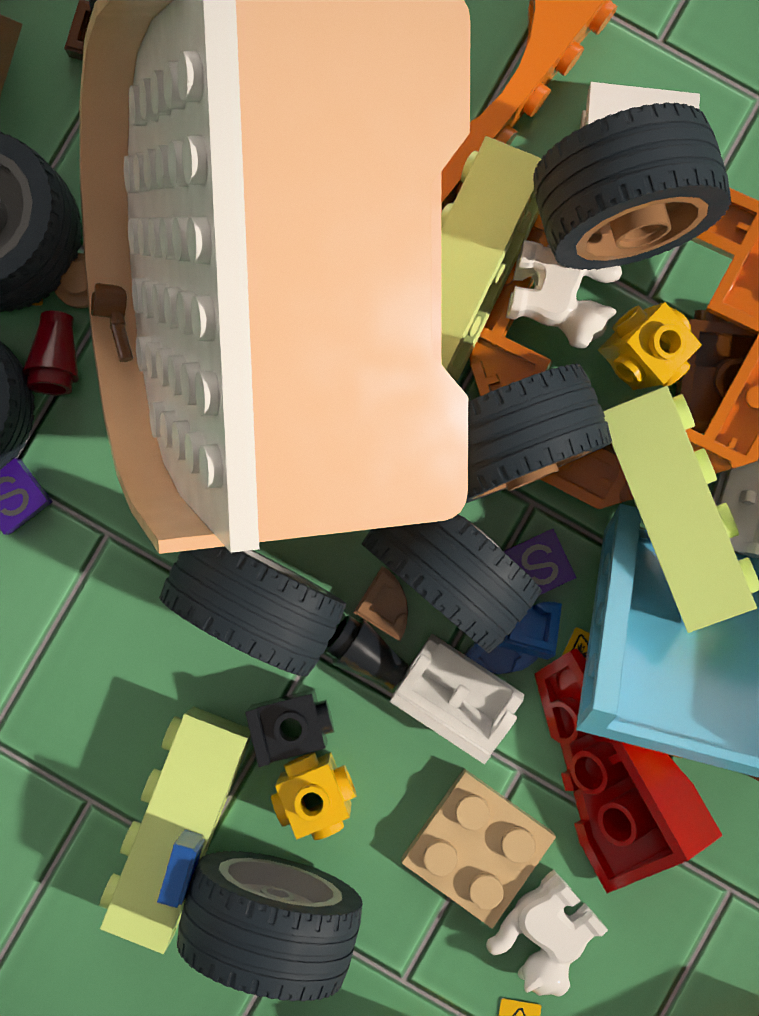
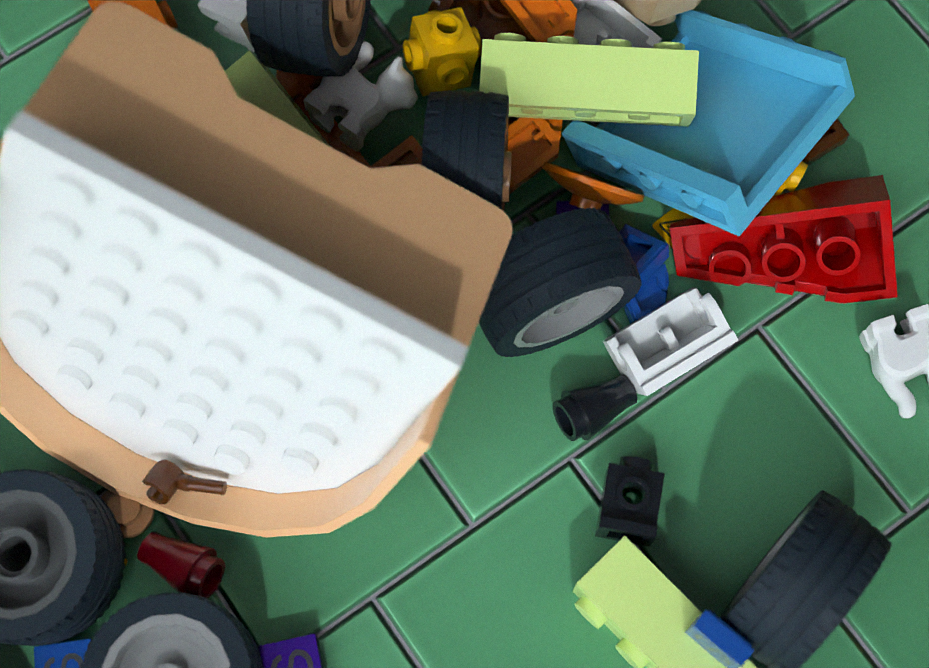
camera: 65 degrees left, 15 degrees down
black wheel [159,546,346,677] -> none
yellow brick [271,752,357,840] -> none
medium nougat tile [354,566,408,641] -> none
tan plate [401,768,556,929] -> none
none -> orange dish [542,162,645,209]

